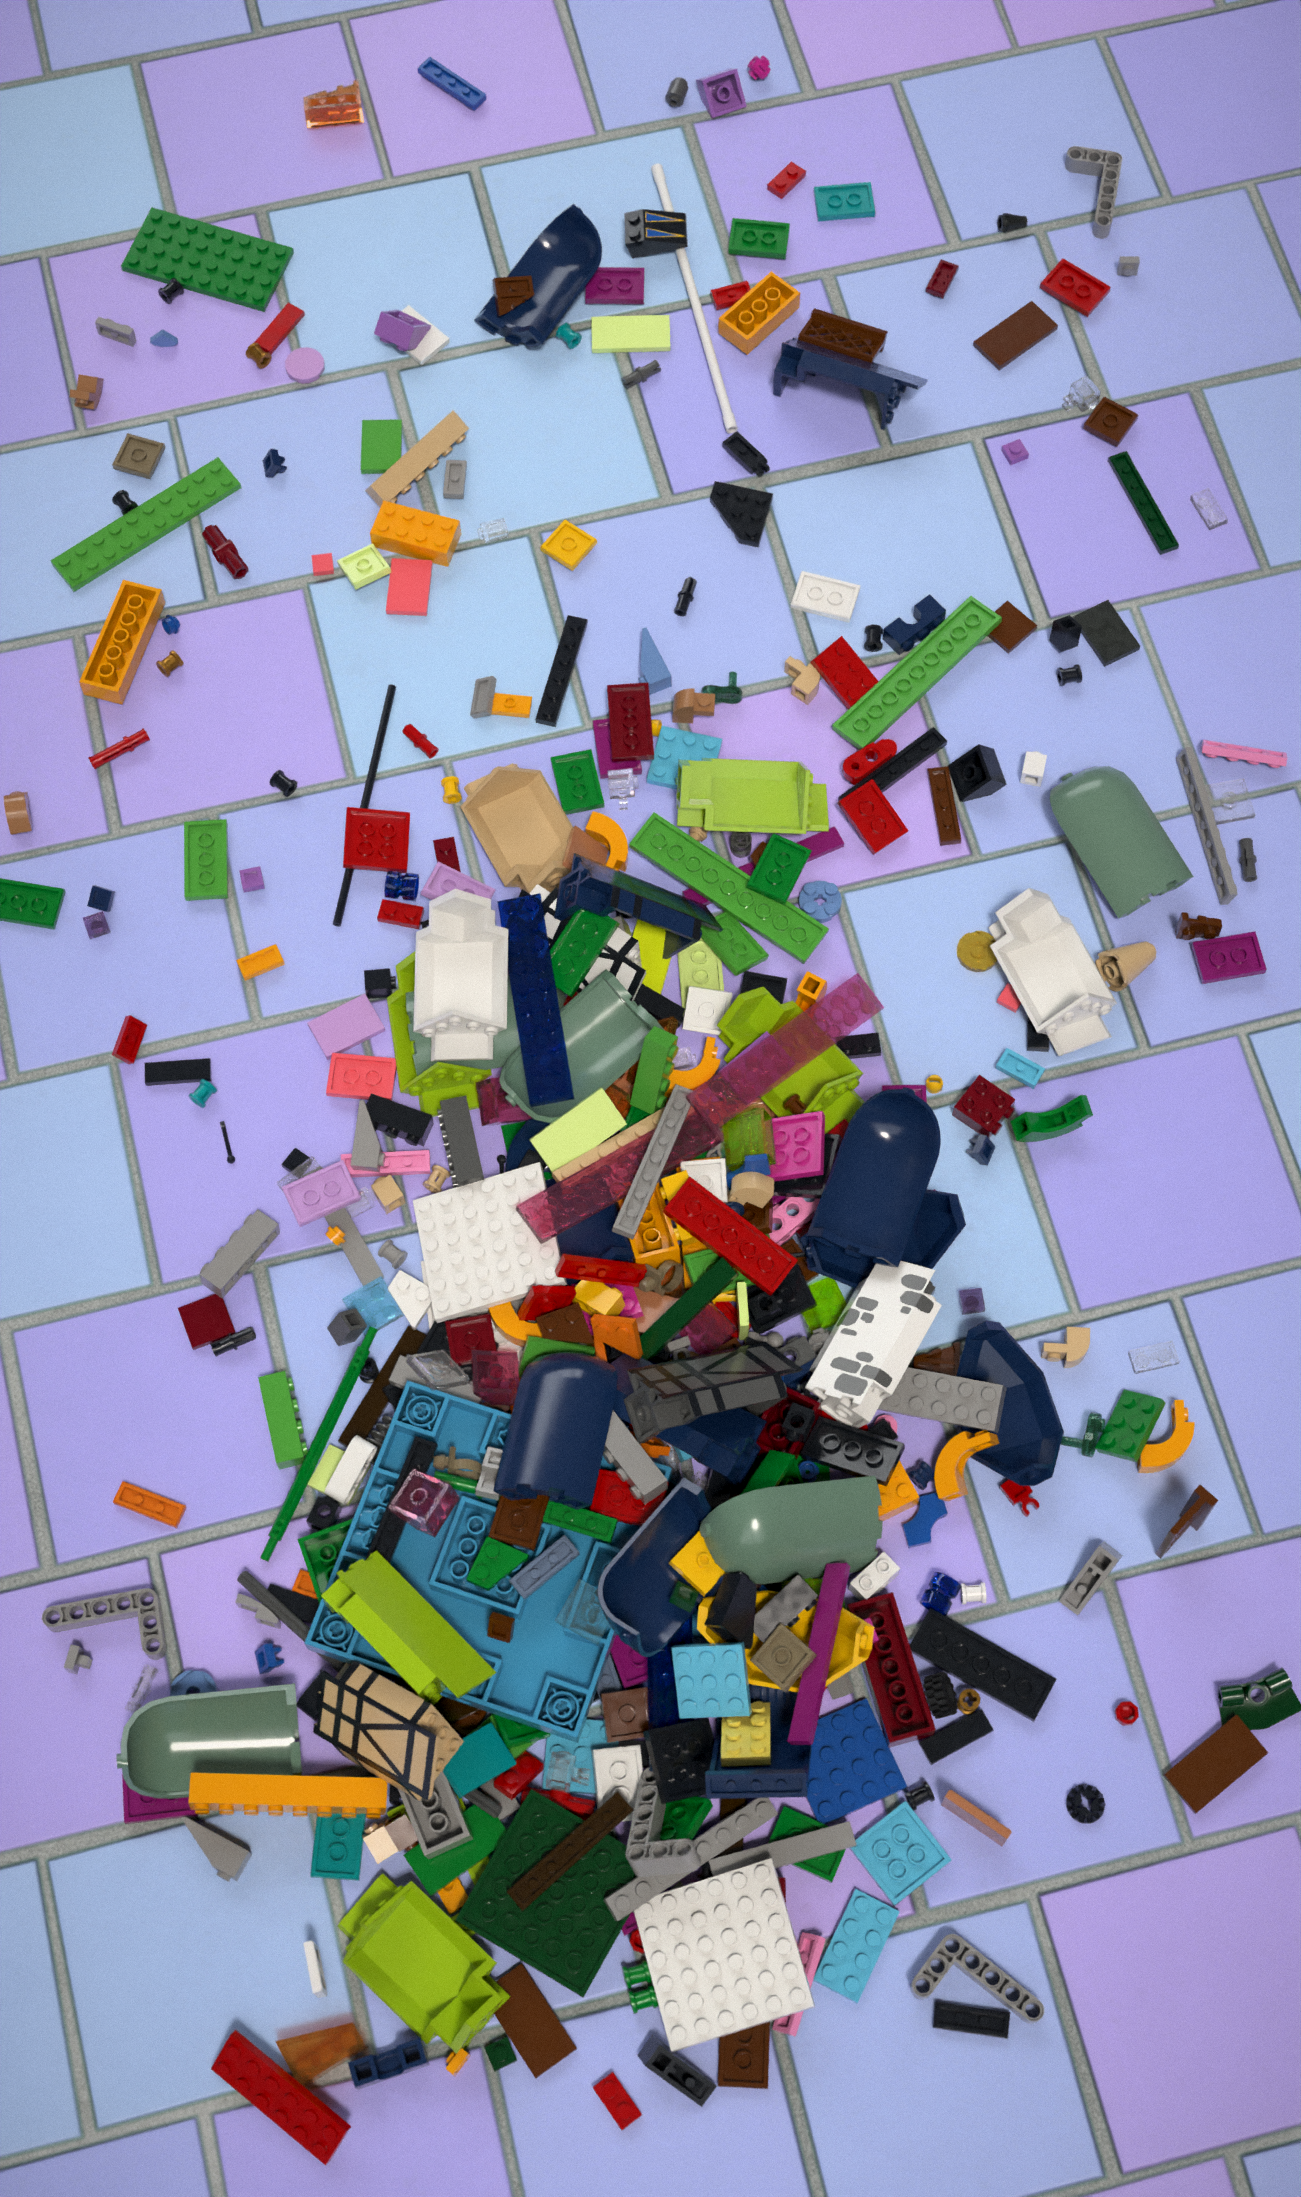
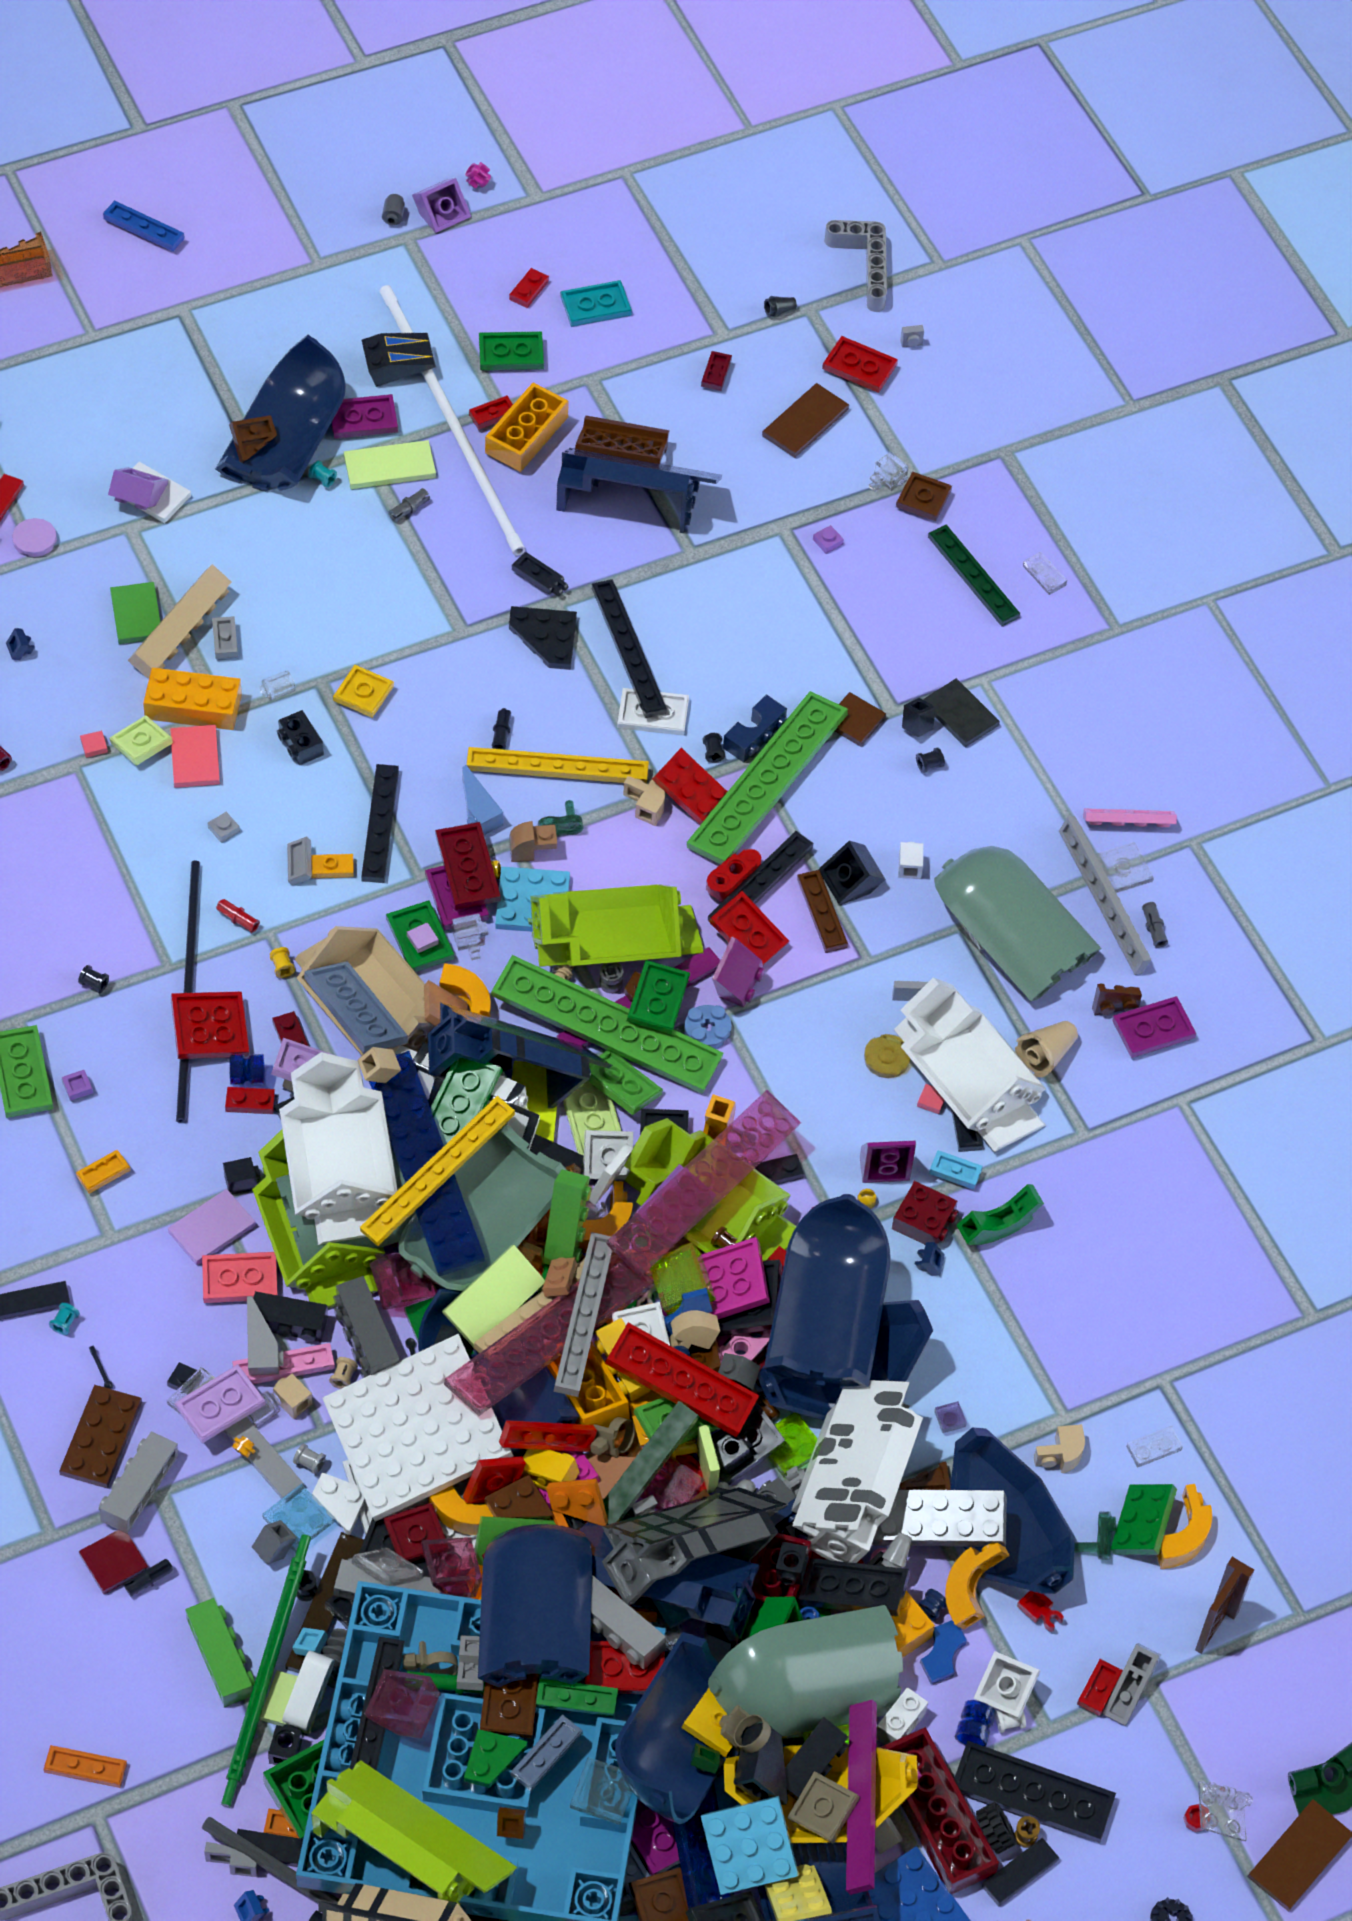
camera: 15 degrees left, 10 degrees down
none -> reddish brown plate [59,1384,142,1489]
none -> light grey plate [208,812,240,843]
none -> black brick [277,710,324,766]
none -> medium azure plate [292,1628,328,1656]
none -> sand blue plate [304,961,408,1054]
none -> tan brick [358,1047,401,1083]
none -> yellow plate [360,1096,515,1246]
none -> lavender tile [407,923,439,953]
none -> yellow plate [466,747,649,784]
none -> nougat plate [542,1257,577,1297]
none -> white tile [589,1144,633,1205]
none -> black tile [591,579,667,718]
none -> magenta slope [712,937,765,1007]
none -> dark grey brick [718,1353,761,1389]
none -> dark tan piece [719,1705,771,1753]
none -> magenta slope [860,1140,916,1183]
none -> light grey cone [881,1532,913,1568]
none -> light grey tile [892,981,928,1001]
none -> white slope [974,1651,1040,1719]
none -> red plate [1077,1659,1123,1716]
none -> clear hinge [1198,1781,1253,1841]

